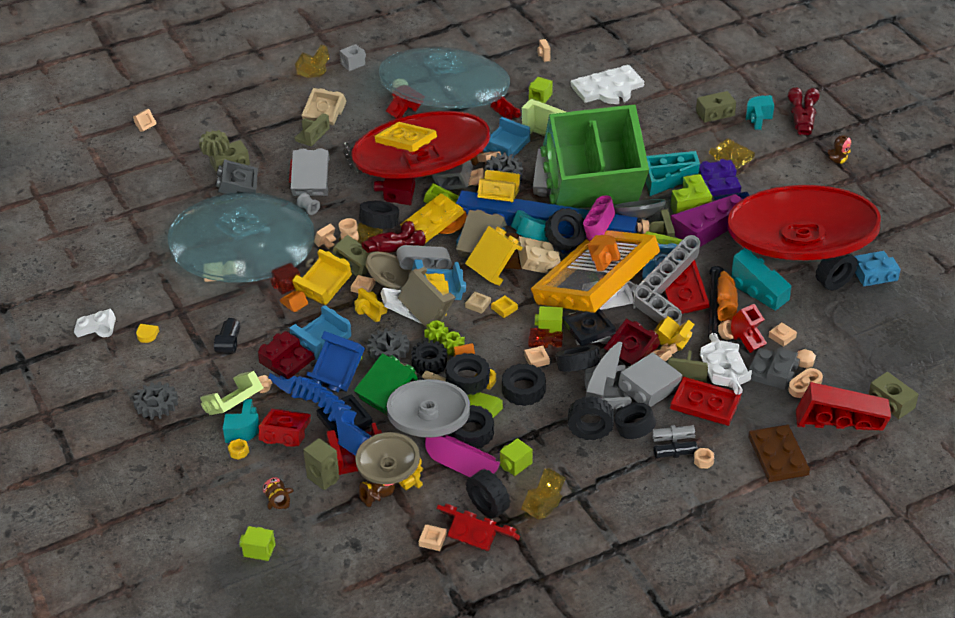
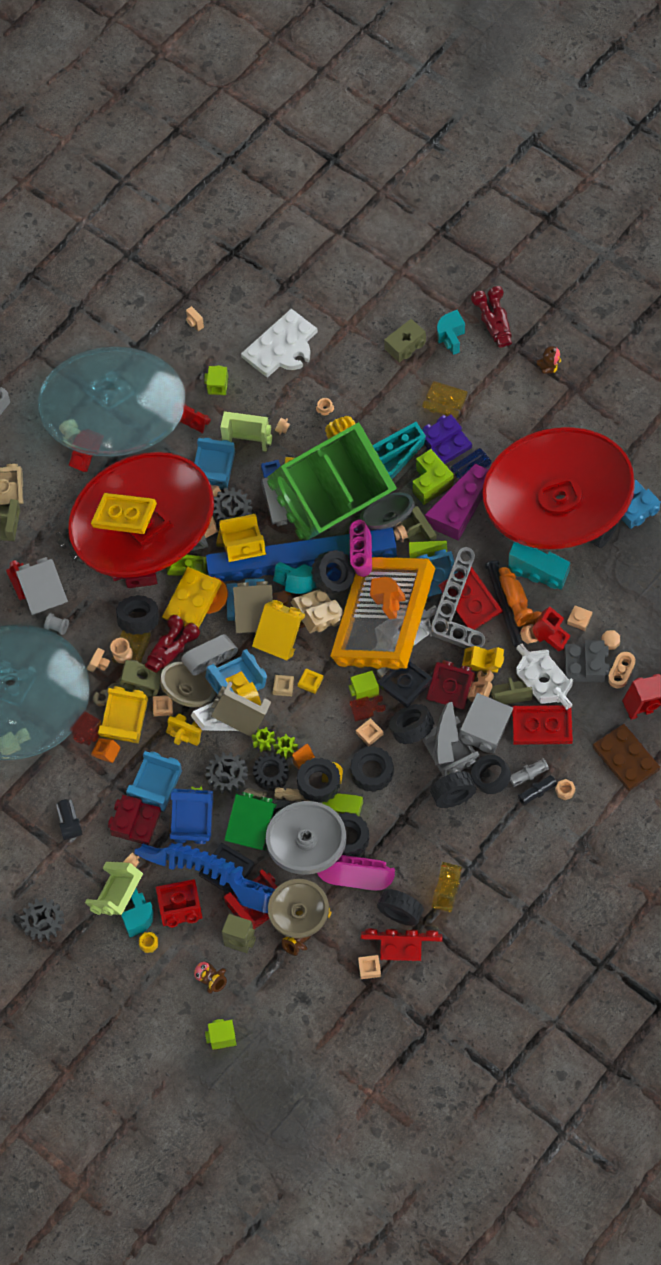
camera: 20 degrees left, 20 degrees up
lime brick [500,438,533,476] -> none

